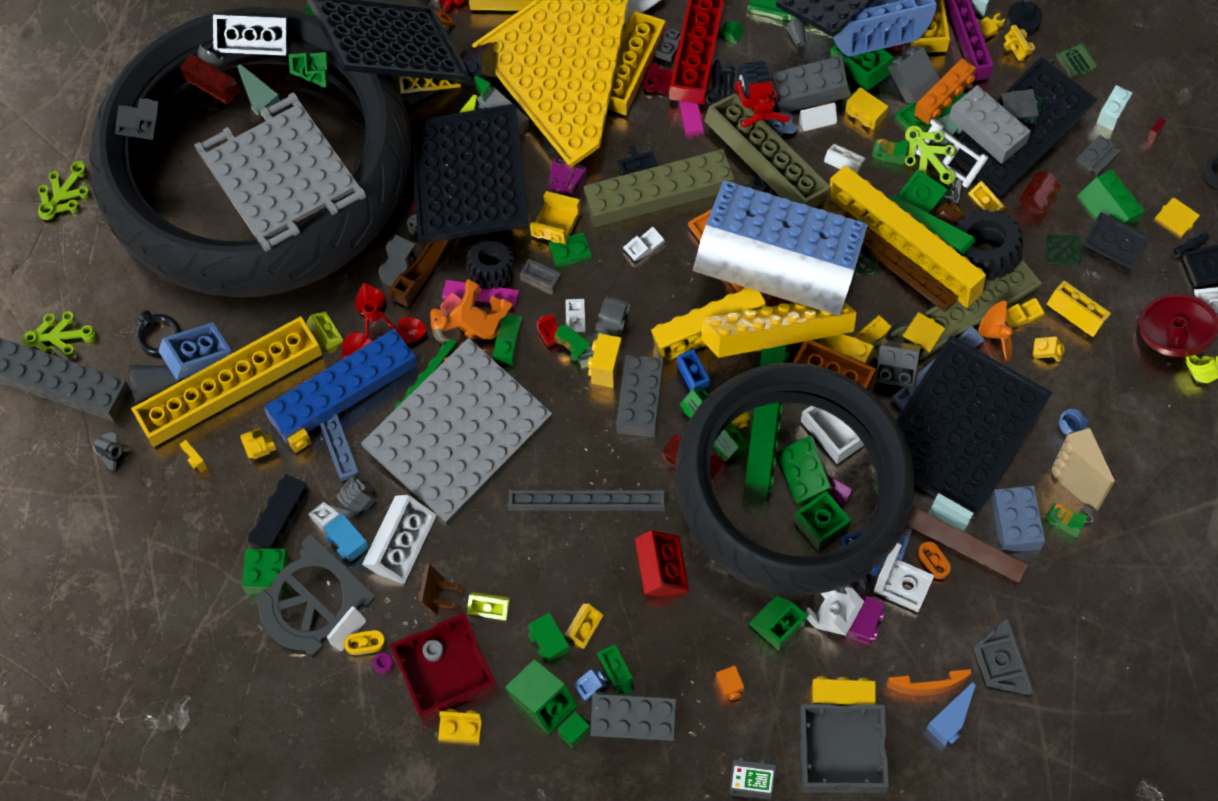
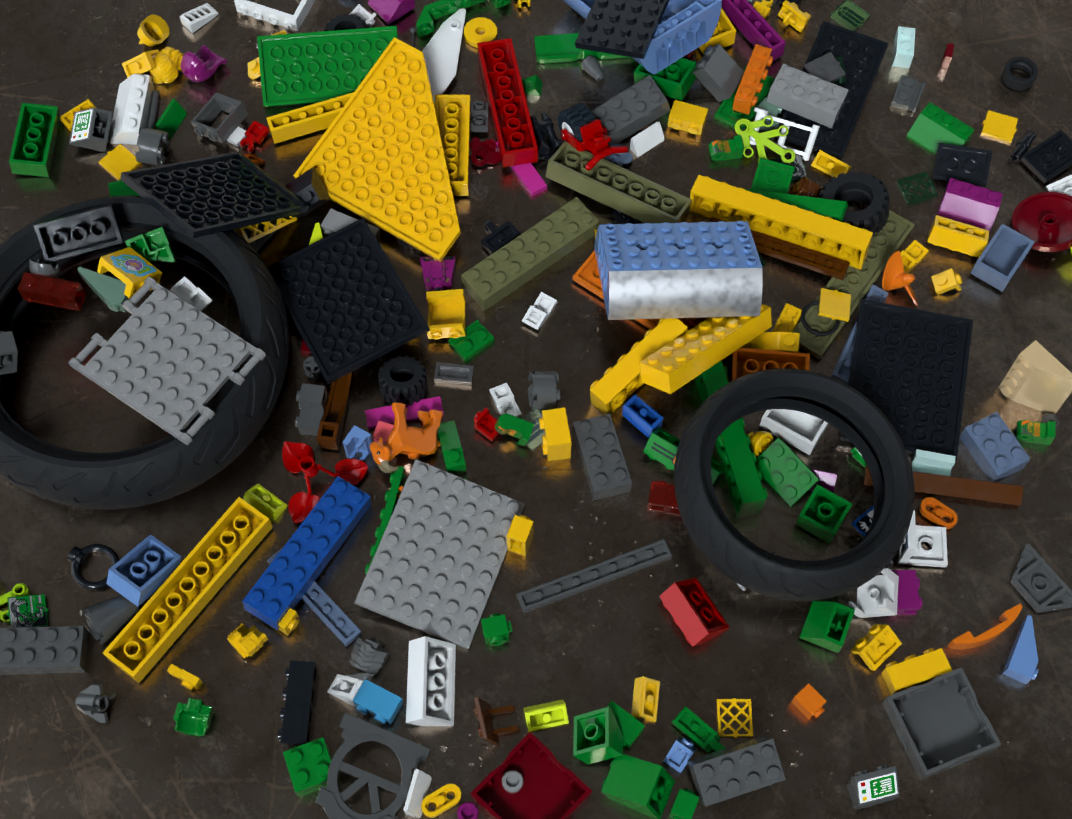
camera: 25 degrees left, 0 degrees up
green slope [474,76,492,102] -> none
white slope [824,144,866,174] -> none
dark grey slope [875,339,921,388] -> none
clear red brick [1019,171,1061,214] -> none
medium blue hair [1059,409,1089,435] -> none
none -> piece [7,594,48,628]
none -> yellow panel [97,247,162,298]
none -> white slope [170,276,212,311]
none -> green hair [173,698,214,736]
none -> medium blue hinge [343,425,373,462]
none -> green brick [481,613,512,646]
none -> yellow brick [506,515,534,556]
none -> green slope [573,707,623,765]
none -> yellow window [716,698,753,738]
none -> yellow brick [749,431,773,457]
none -> yellow bracket [851,624,902,671]
none -> magenta slope [938,178,1003,234]
none -> sand blue piece [970,224,1035,292]

